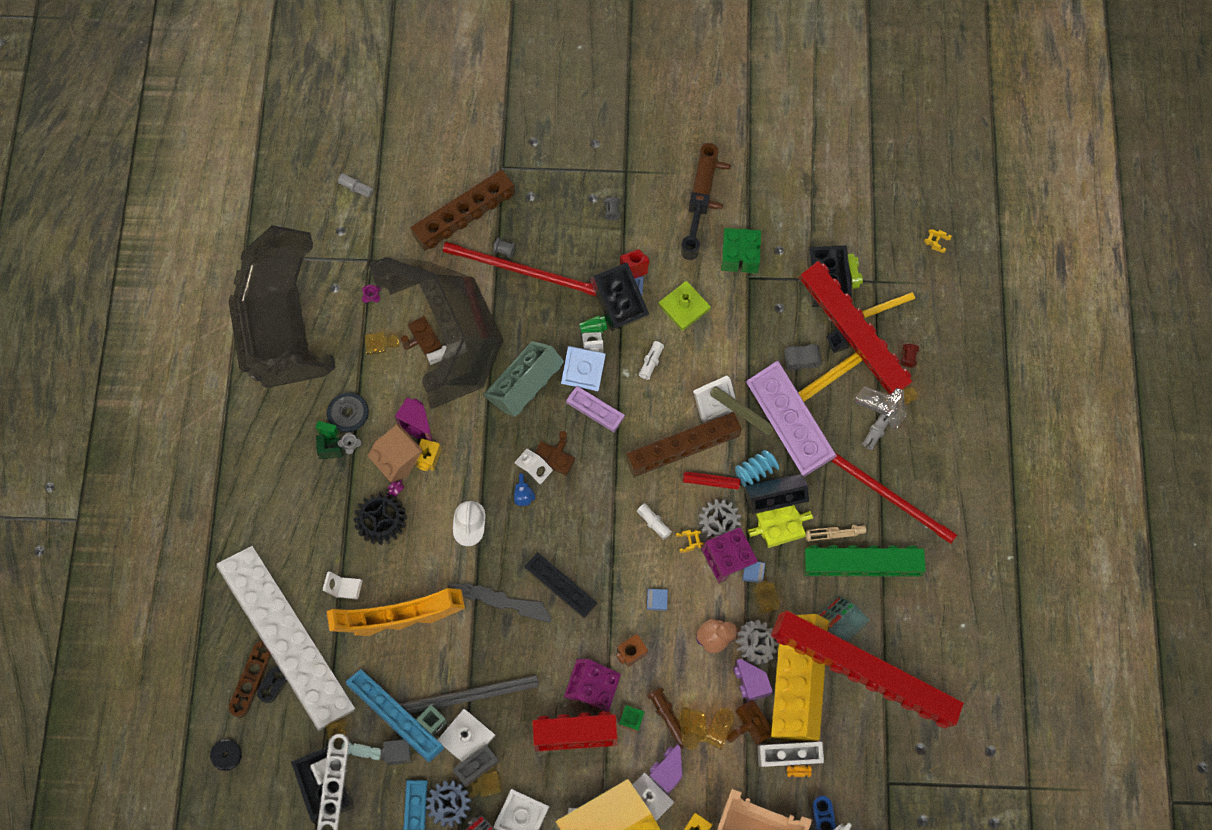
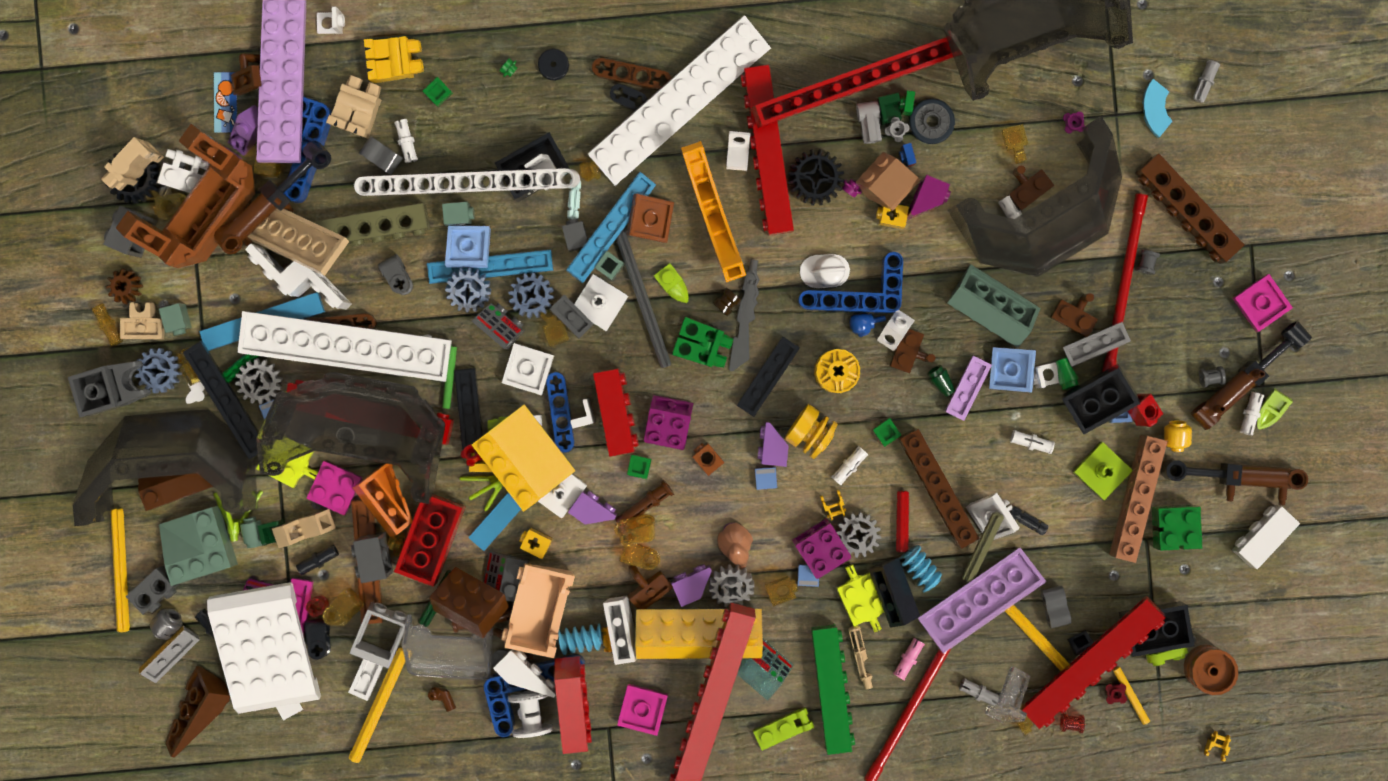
camera: 85 degrees right, 20 degrees up
none -> green plate [499,58,518,77]
none -> blue beam [547,372,575,453]
none -> brick [554,656,592,754]
none -> medium azure piece [558,623,603,655]
none -> white panel [570,398,595,429]
none -> dark pink plate [617,684,668,736]
none -> dark orange tile [627,194,674,243]
none -> lime plate [654,263,688,303]
none -> green hips [672,317,734,368]
none -> dark brown wheel [712,287,742,317]
none -> red brick [740,65,794,236]
none -> red brick [751,36,957,128]
none -> lime plate [753,707,814,751]
none -> medium lavender slope [757,422,789,467]
none -> yellow wheel [784,404,838,459]
none -> blue beam [798,252,903,313]
none -> yellow wheel [814,349,860,393]
none -> light grey piece [856,100,882,144]
none -> green plate [872,418,901,447]
none -> bright pink pin [893,638,925,681]
none -> blue plate [899,143,916,168]
none -> dark green cone [927,365,955,397]
none -> black axle [1010,506,1049,535]
none -> reddish brown plate [1050,293,1098,337]
none -> light grey plate [1063,322,1131,367]
none -> dark red plate [1105,683,1127,704]
none -> nougat brick [1109,435,1168,563]
none -> medium azure tile [1142,79,1172,138]
none -> yellow head [1164,420,1192,452]
none -> dark orange wheel [1184,645,1239,695]
none -> reddish brown piece [1191,321,1312,430]
none -> dark pink plate [1232,274,1293,332]
none -> white brick [1232,505,1300,569]
none -> white pin [1239,392,1264,436]
none -> lime plate [1257,388,1293,430]

